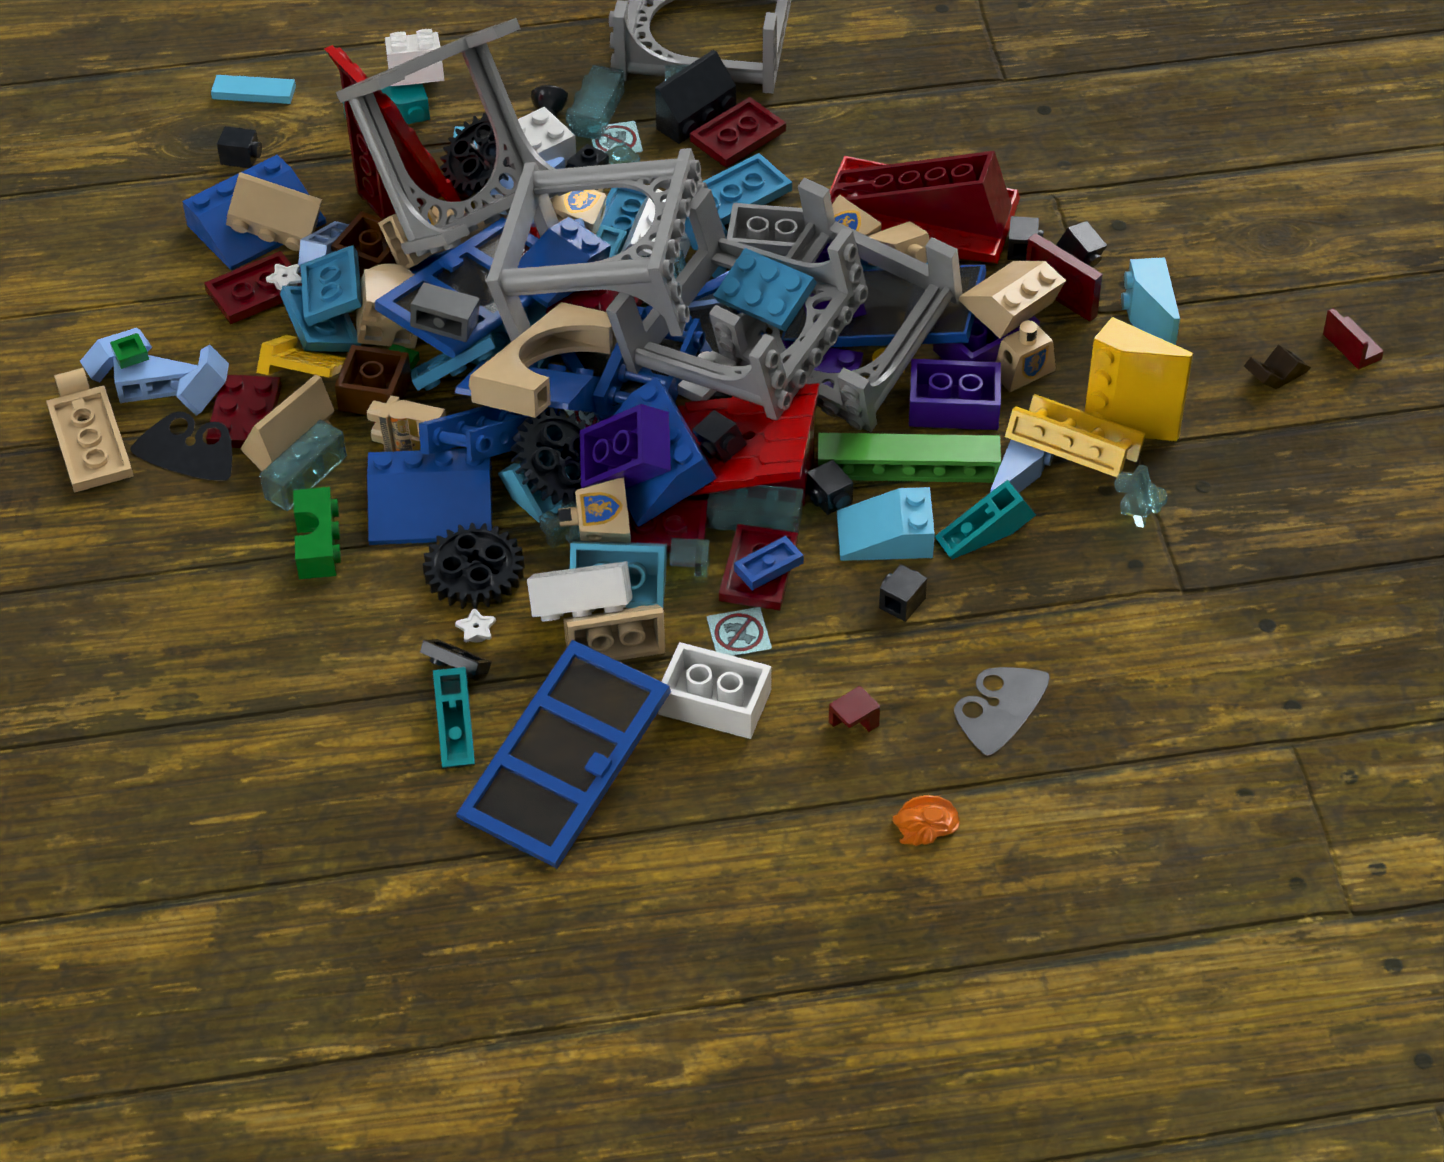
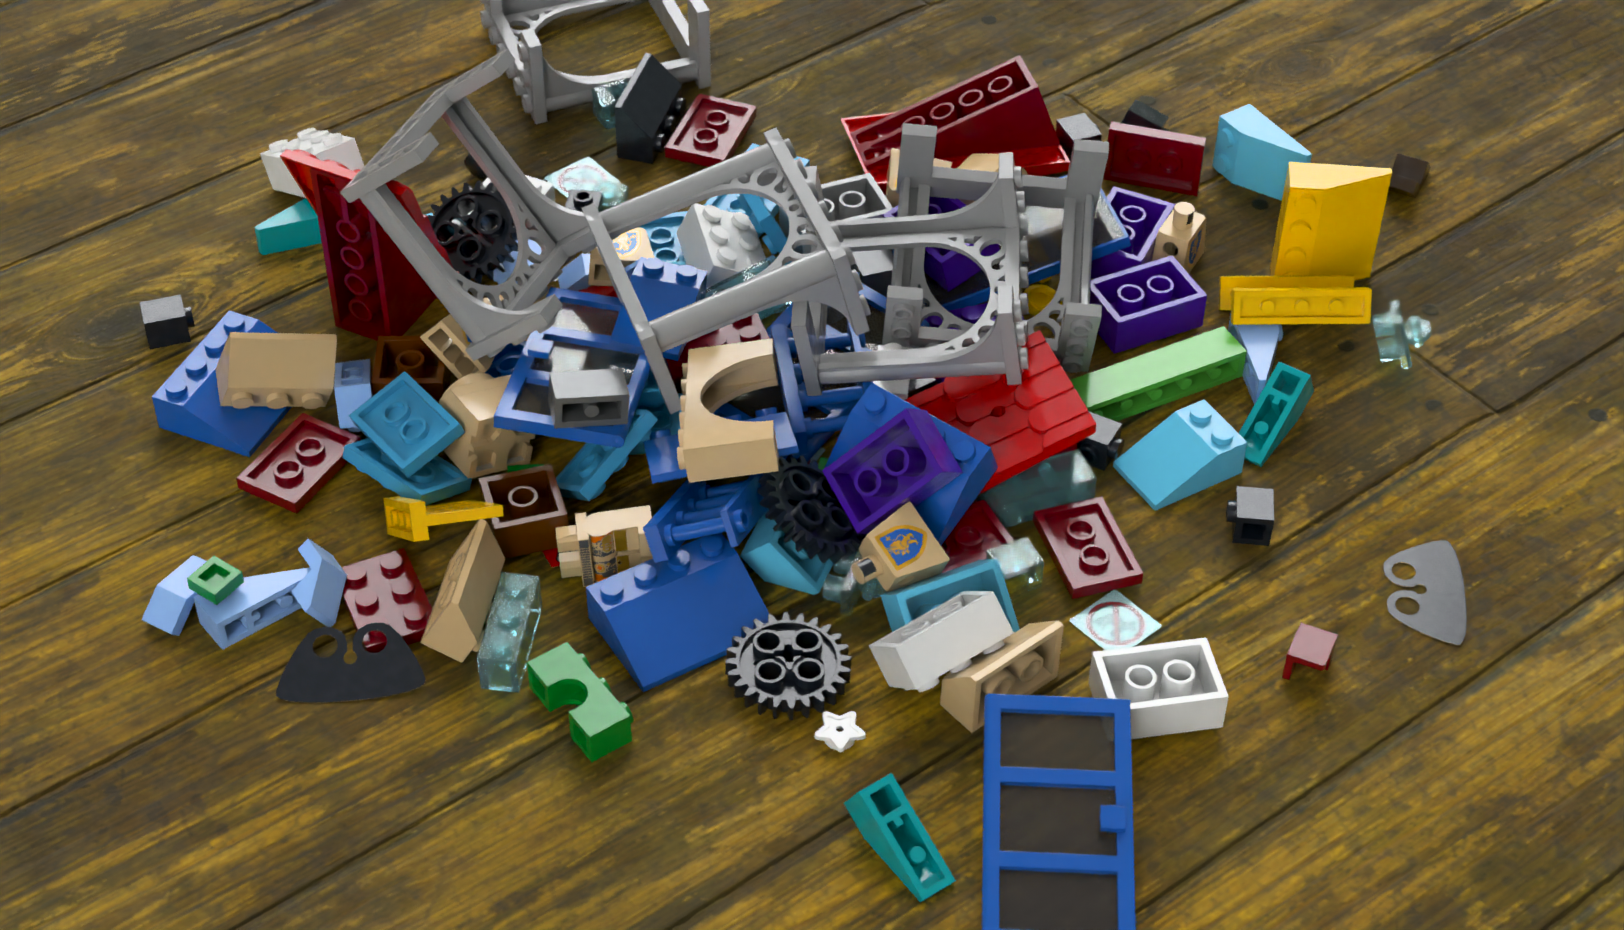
camera: 30 degrees left, 5 degrees down
tan hinge [46,368,134,493] -> none
medium azure tile [211,75,296,104] -> none
white plate [266,264,302,290] -> none
black plate [420,639,492,678] -> none
clear light blue brick [566,65,625,140] -> none
black brick [692,410,747,463] -> none
dark azure plate [713,248,817,332] -> none
blue plate [734,535,804,590] -> none
orange hat [892,795,960,846] -> none
tan slope [958,261,1066,339] -> none
dark red panel [1323,308,1384,370] -> none

